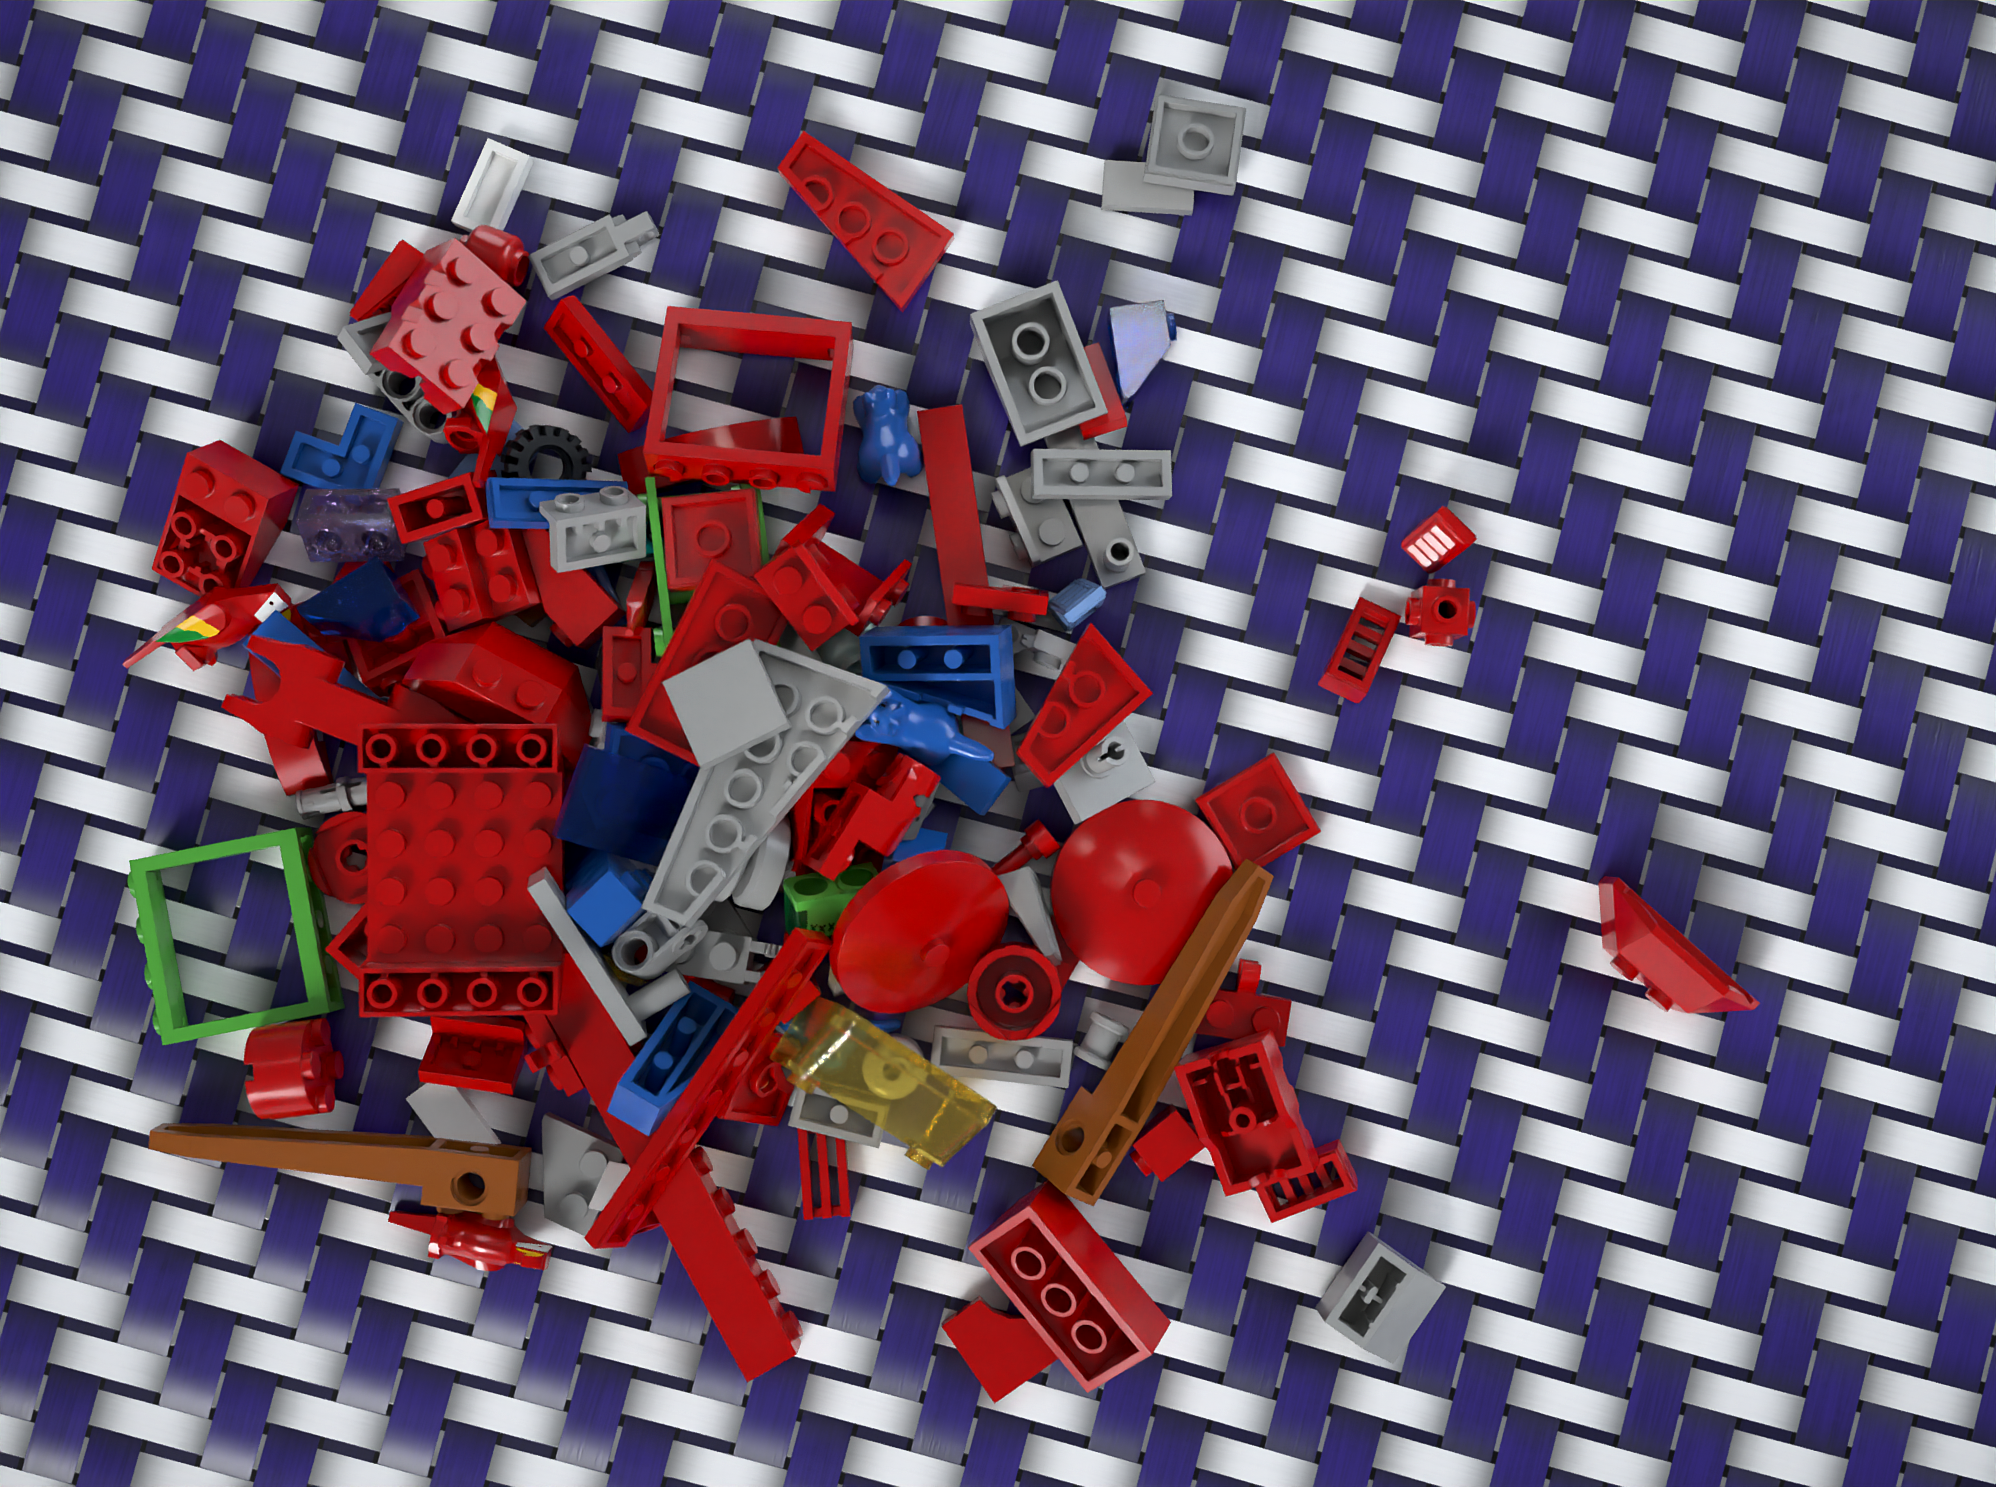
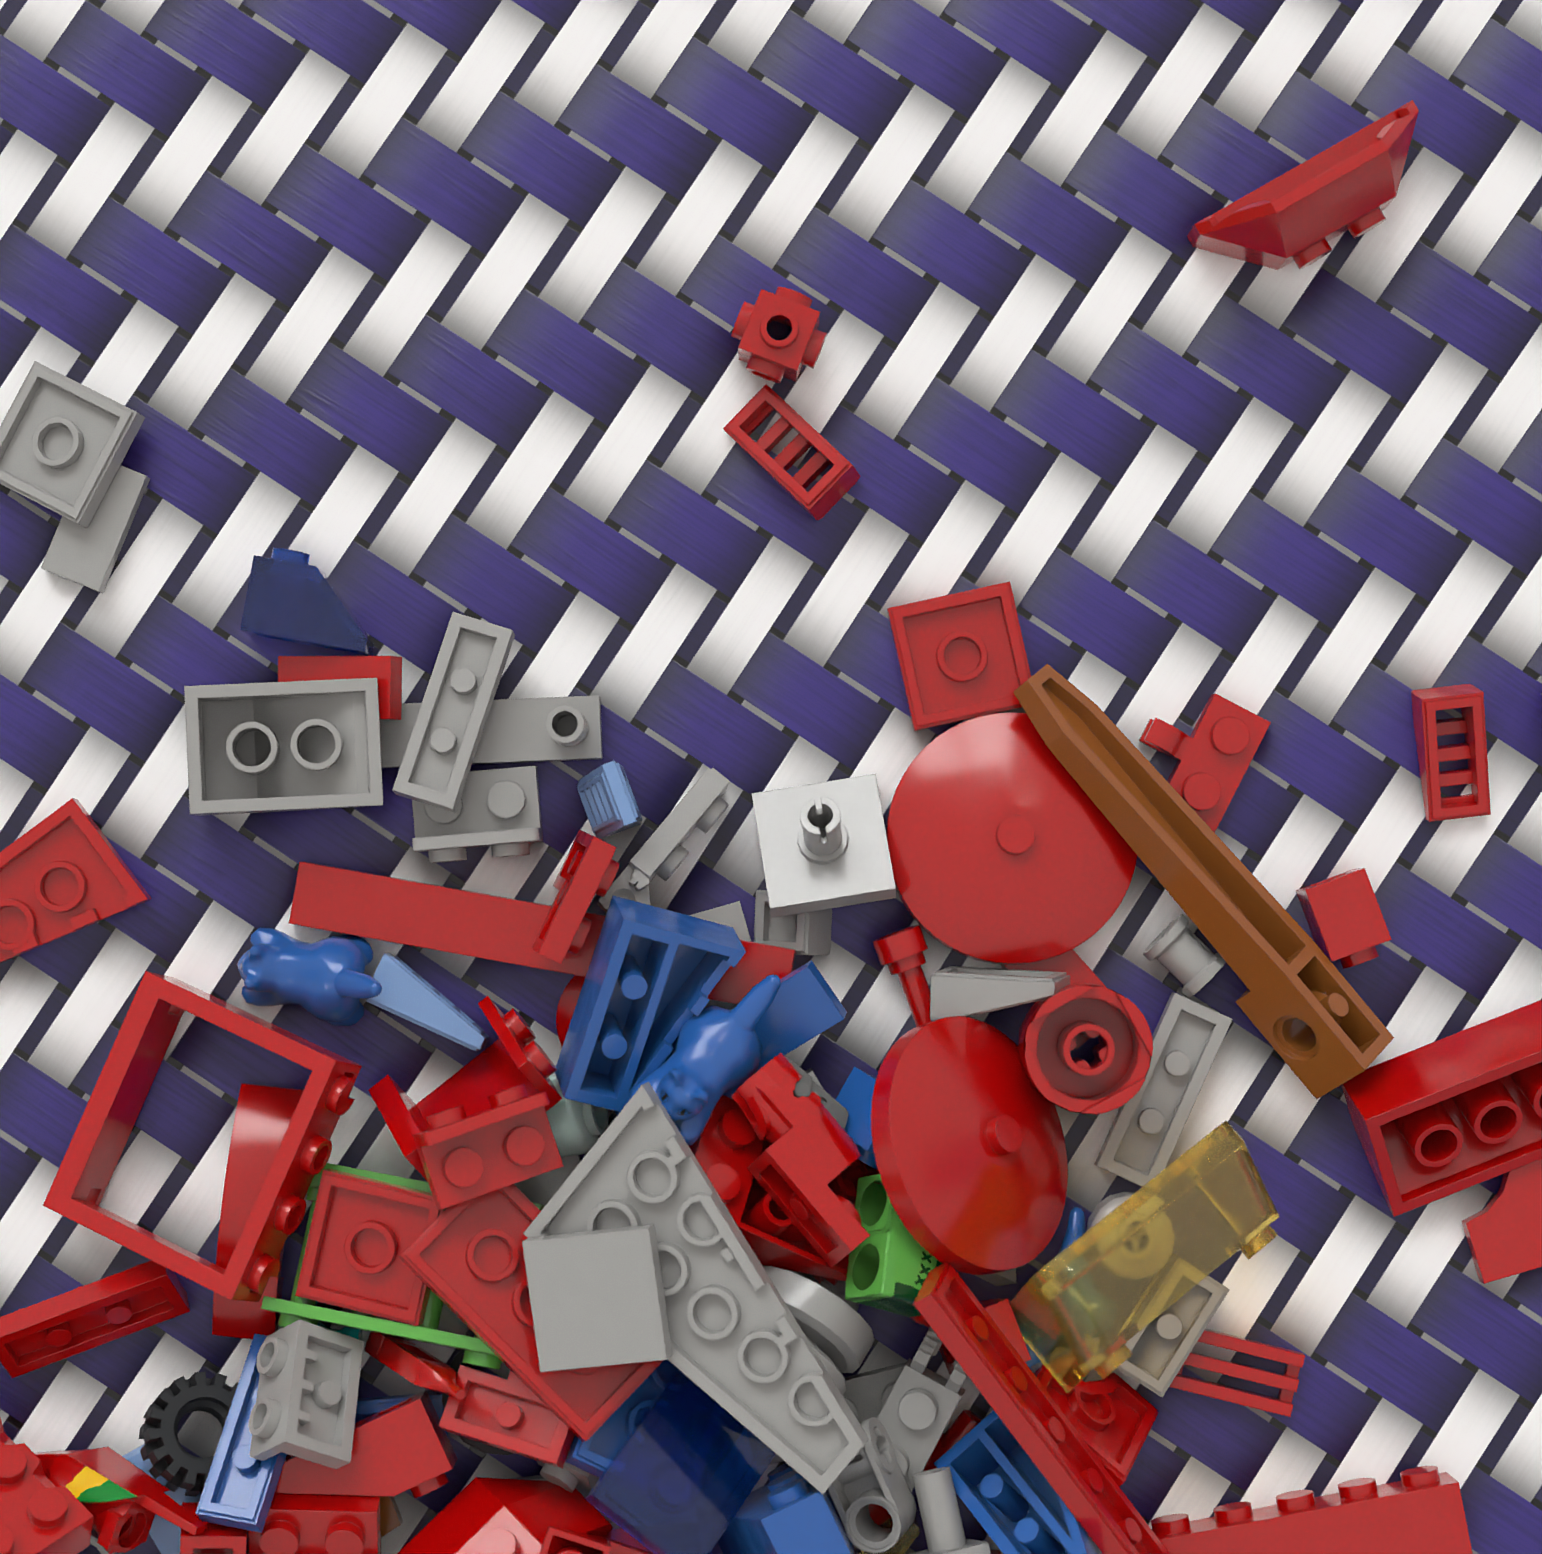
camera: 70 degrees left, 0 degrees up
red wing [1015,623,1153,788] -> none
red piece [1174,1029,1320,1197] -> none
red slope [1401,506,1477,574] -> none
none -> medium blue slope [366,953,489,1051]

